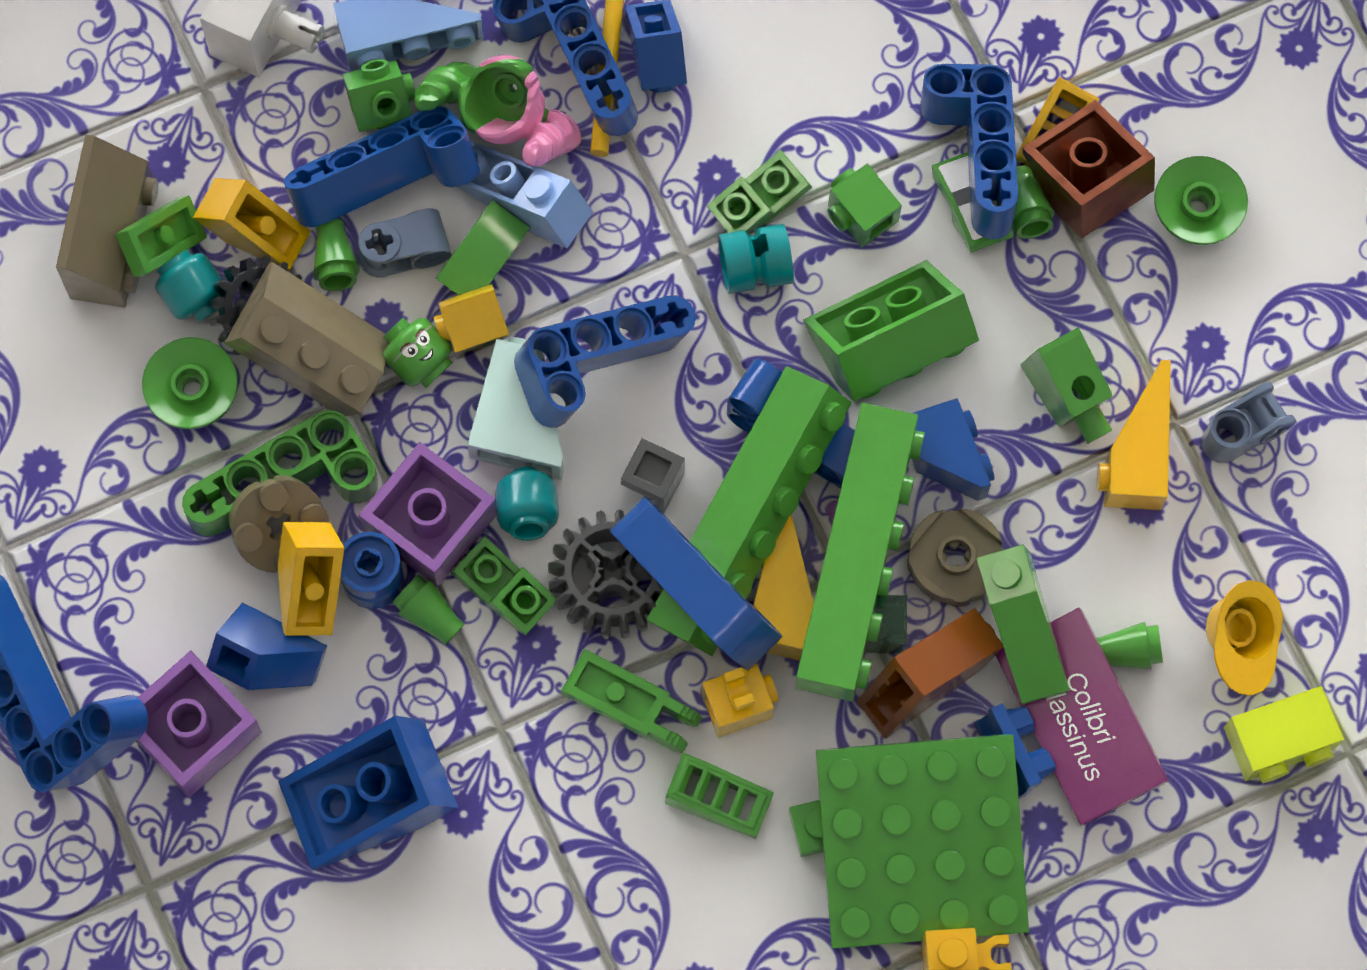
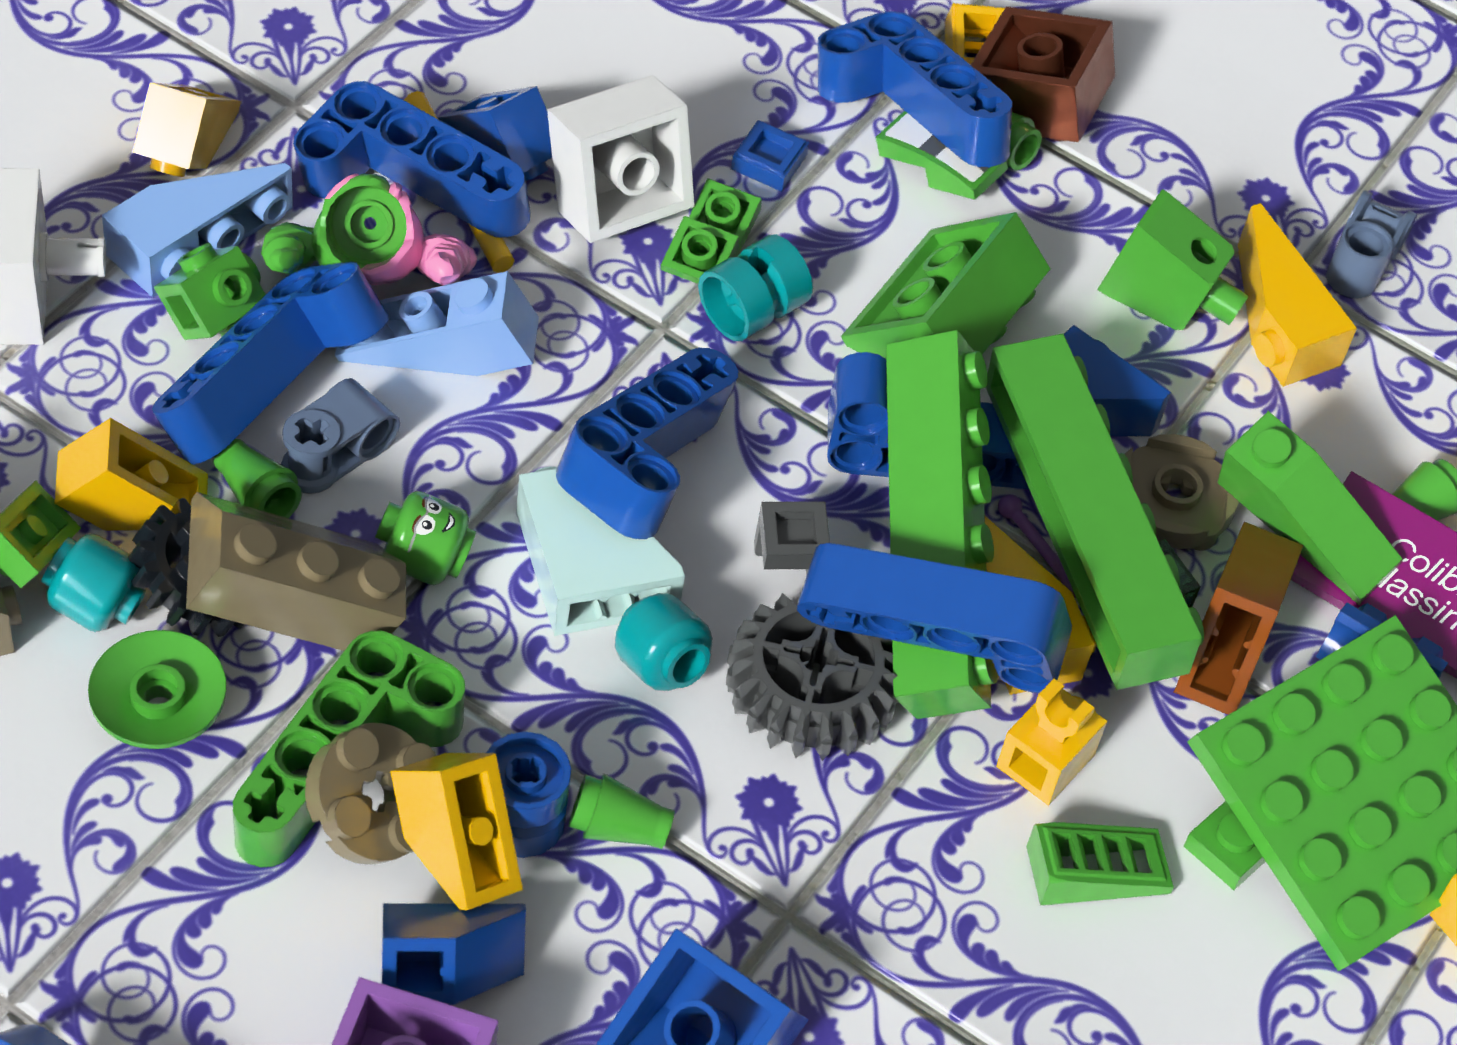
camera: 35 degrees left, 20 degrees down
medium lavender brick [359,442,497,588] -> none
yellow brick [433,284,509,353] -> none
bright green slope [436,199,530,295] -> none
bright green slope [450,536,556,636] -> none
bright green hinge [561,649,702,754] -> none
bright green brick [827,163,902,248] -> none
bright green dish [1154,156,1248,245] -> none
none -> white brick [547,75,695,243]
none -> blue tile [731,120,809,192]

